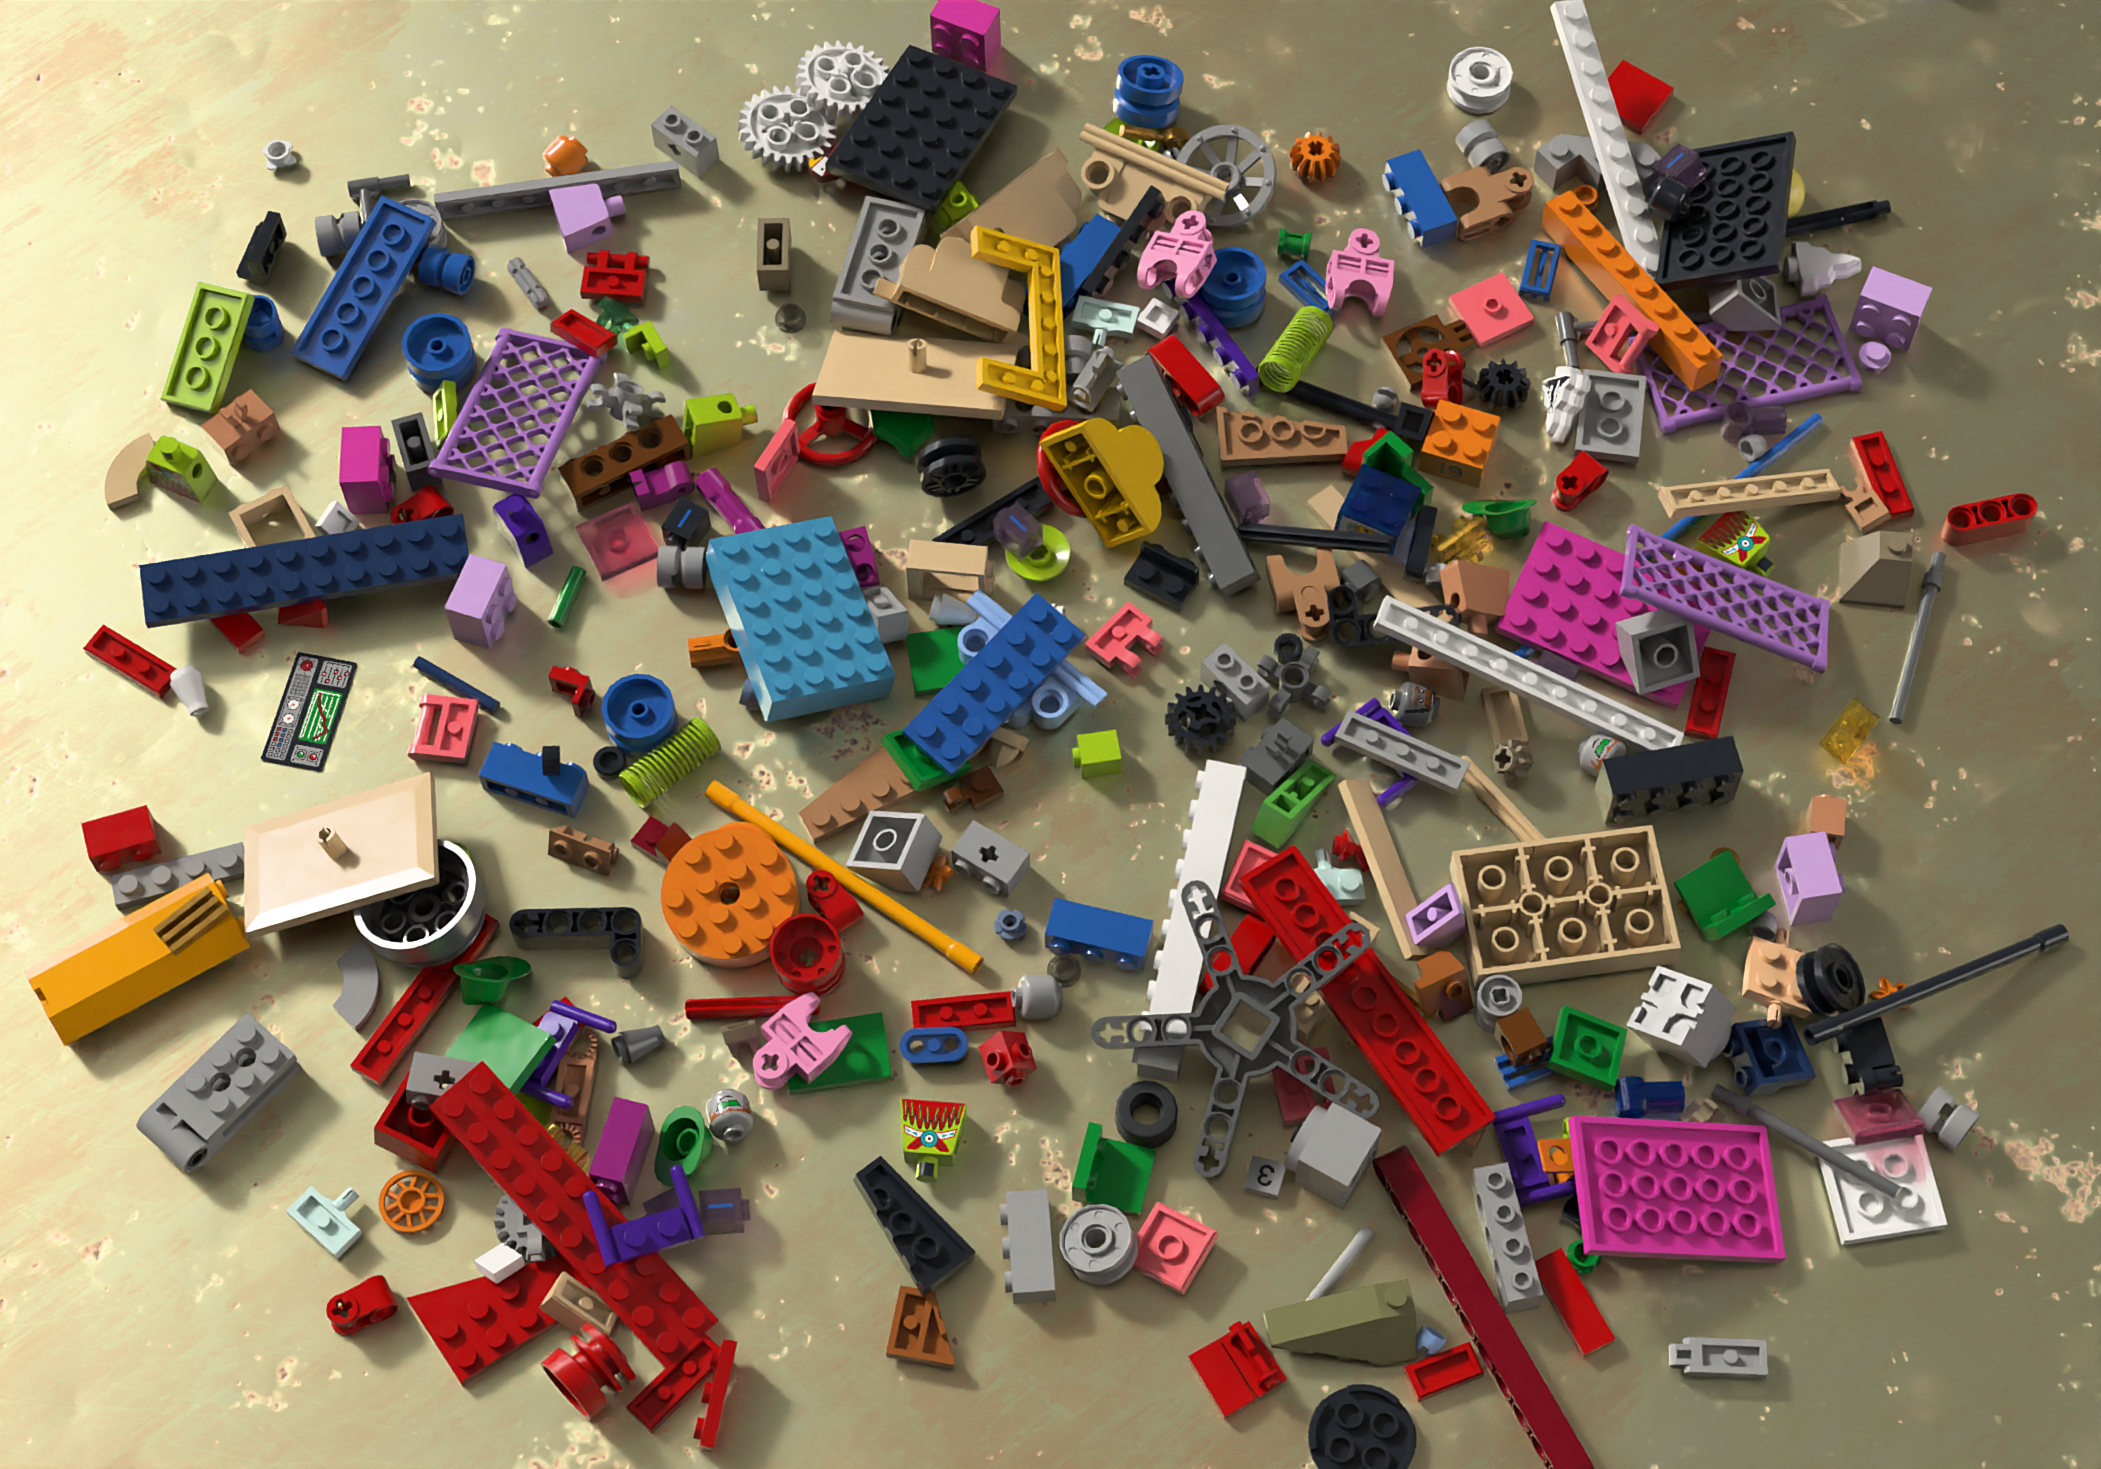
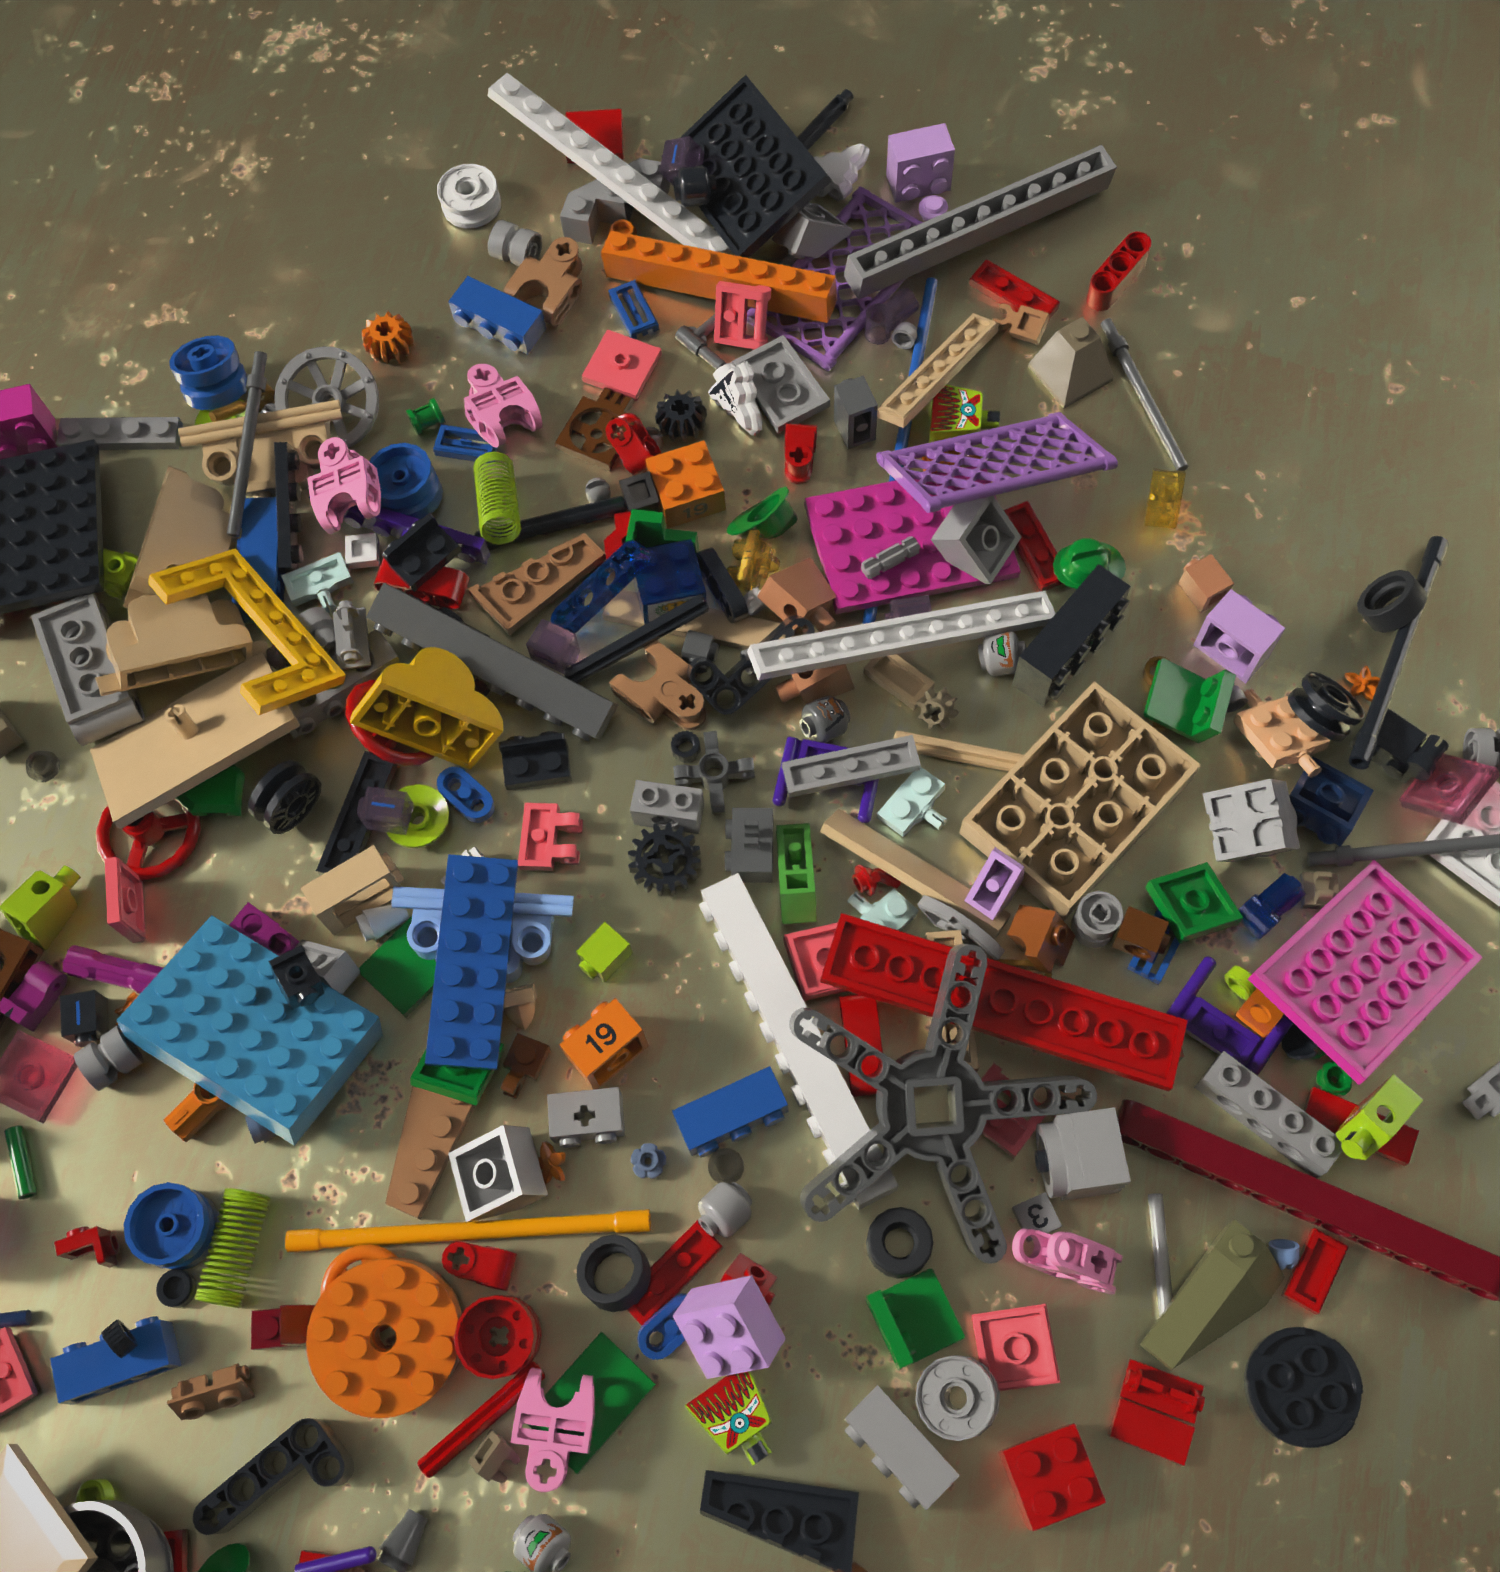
camera: 35 degrees left, 5 degrees up
none -> light grey plate [56,417,183,450]
none -> dark grey bar [227,351,267,537]
none -> black brick [269,945,325,1010]
none -> black bracket [382,513,462,592]
none -> blue plate [437,767,495,823]
none -> clear blue beam [550,540,650,636]
none -> orange brick [559,998,649,1089]
none -> black tyre [577,1234,651,1312]
none -> lavender brick [673,1275,786,1379]
none -> dark grey brick [834,375,878,450]
none -> light grey brick [844,145,1117,299]
none -> light grey axle [861,536,920,579]
none -> light aqua plate [877,767,947,837]
none -> light grey tile [917,895,1005,960]
none -> red brick [998,1423,1107,1531]
none -> bright pink piece [1012,1228,1123,1294]
none -> green piece [1053,538,1126,589]
none -> lime torso [1335,1074,1423,1160]
none -> black tyre [1357,570,1427,633]

